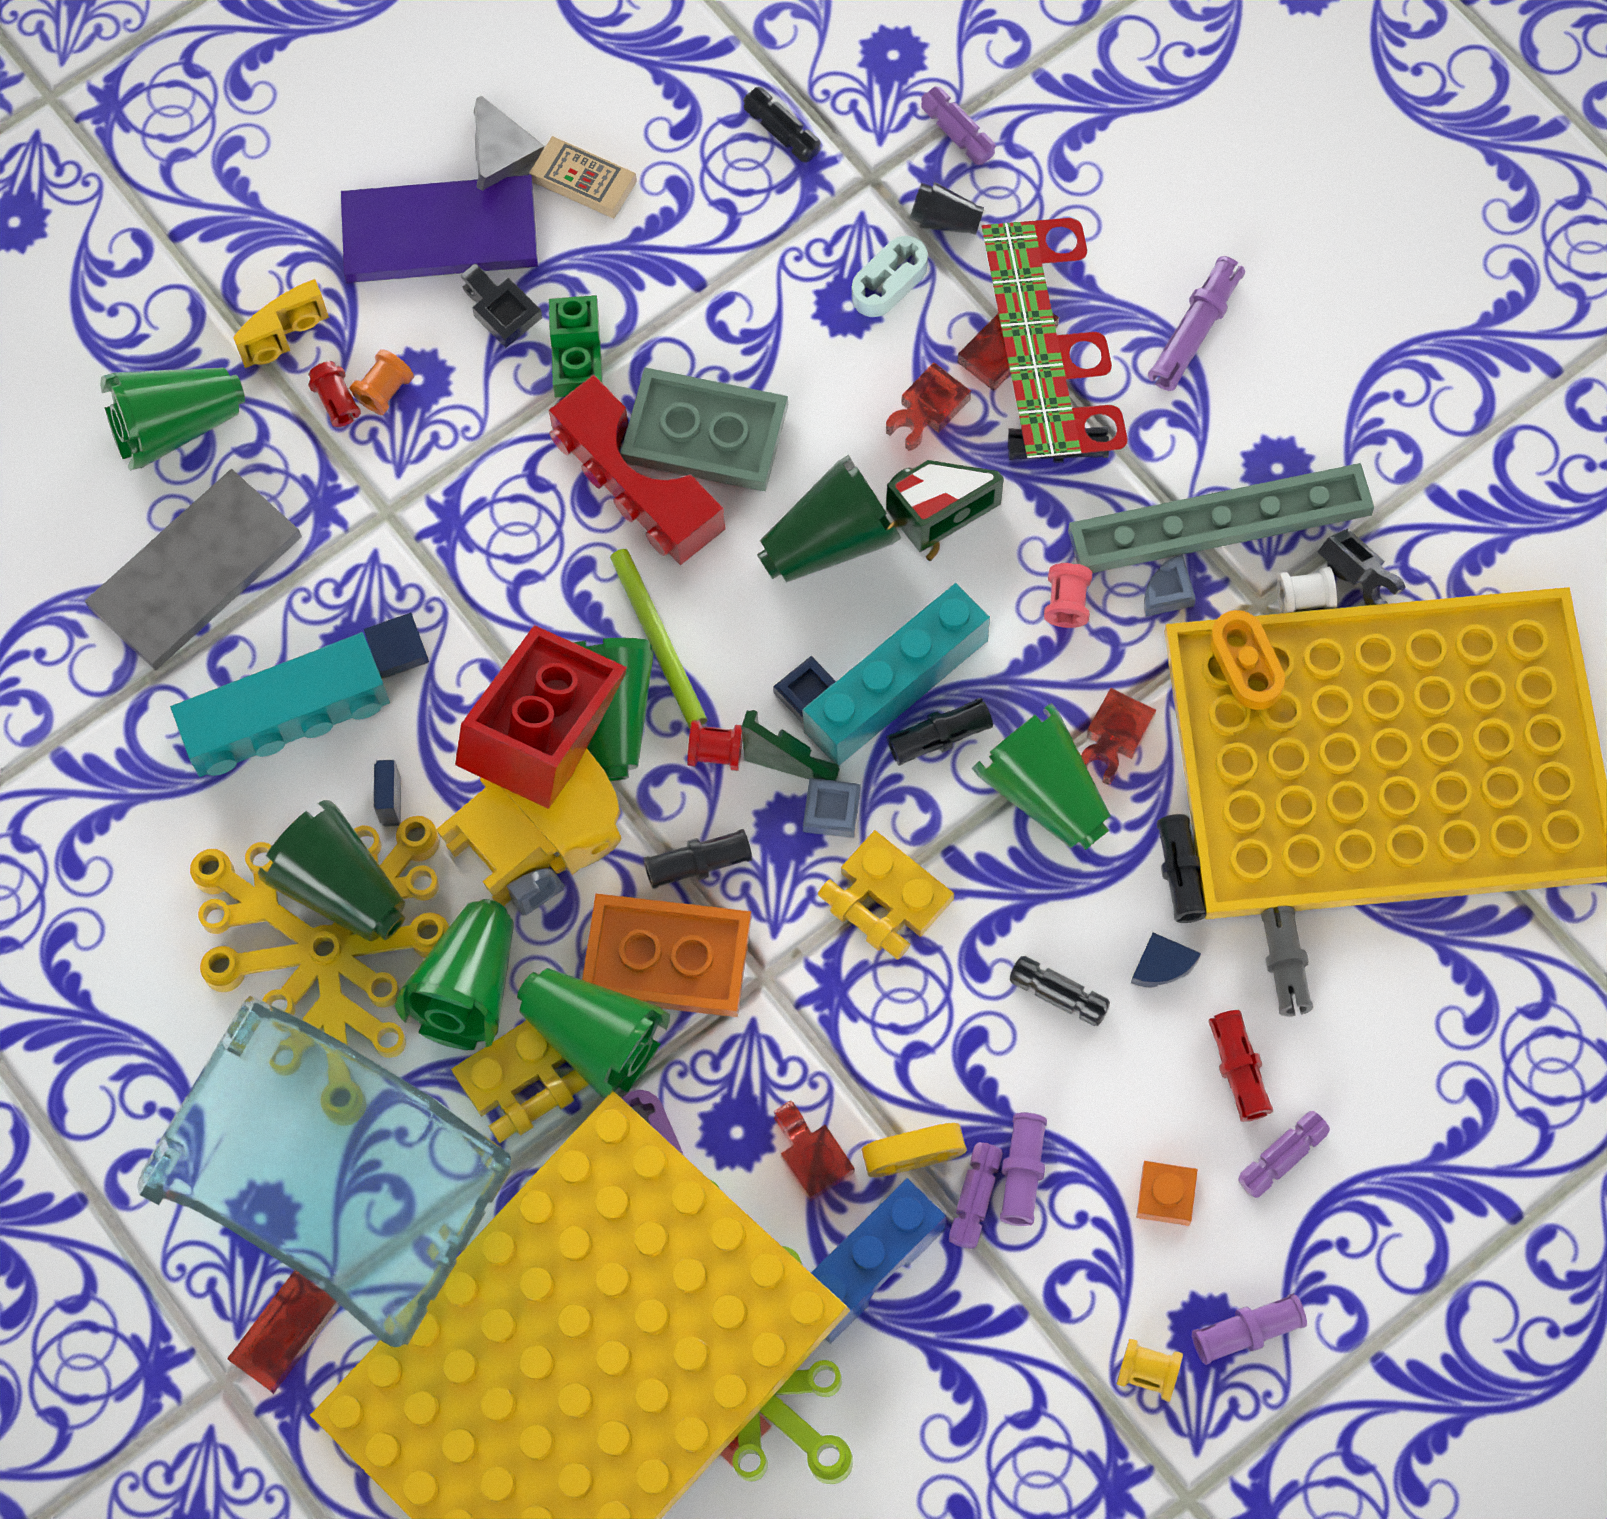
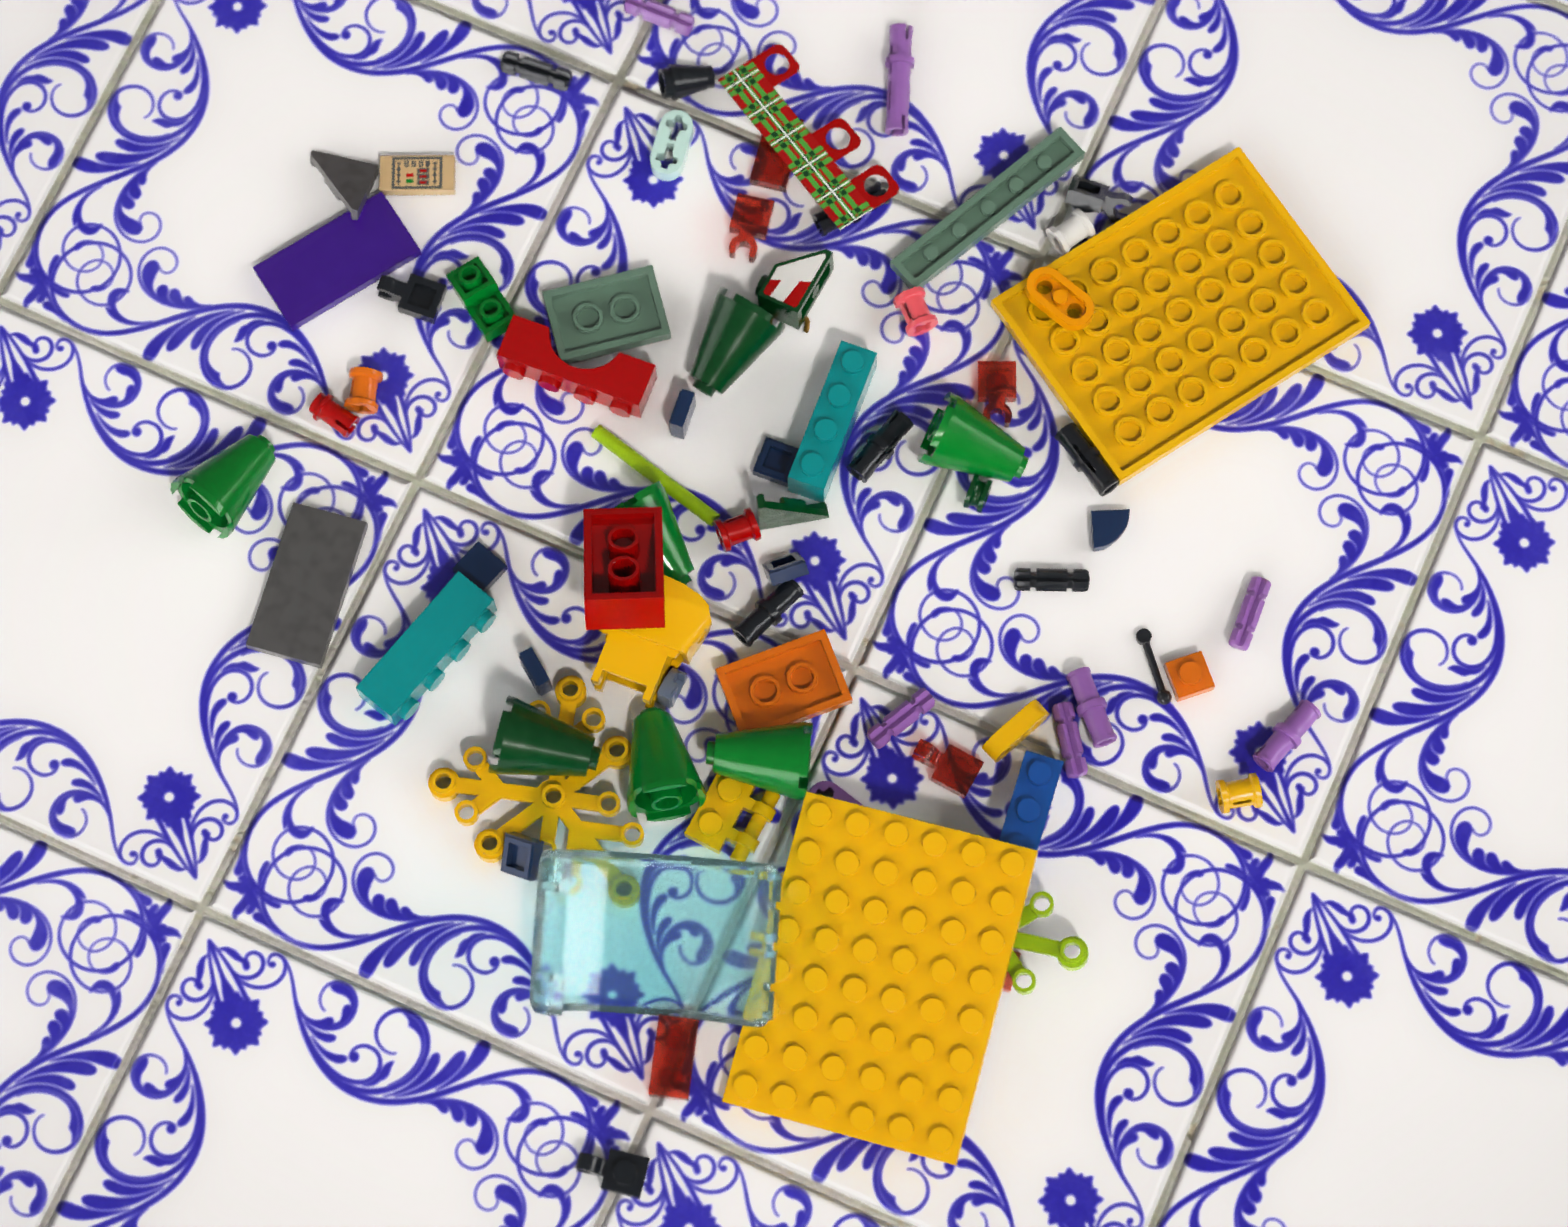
camera: 30 degrees left, 5 degrees up
yellow slope [233,278,329,368] -> none
sand blue tile [803,778,861,838] -> none
yellow plate [817,829,954,960] -> none
sand blue tile [1144,554,1196,617] -> none
red pin [1208,1010,1274,1122] -> none
dark grey pin [1261,906,1313,1017] -> none
none -> dark blue tile [500,831,544,881]
none -> black plate [576,1148,650,1199]
none -> dark blue tile [669,389,696,439]
none -> dark blue tile [762,552,809,586]
none -> medium lavender axle [866,688,935,749]
none -> dark green bush [963,475,993,513]
none -> black hinge [1136,628,1172,705]

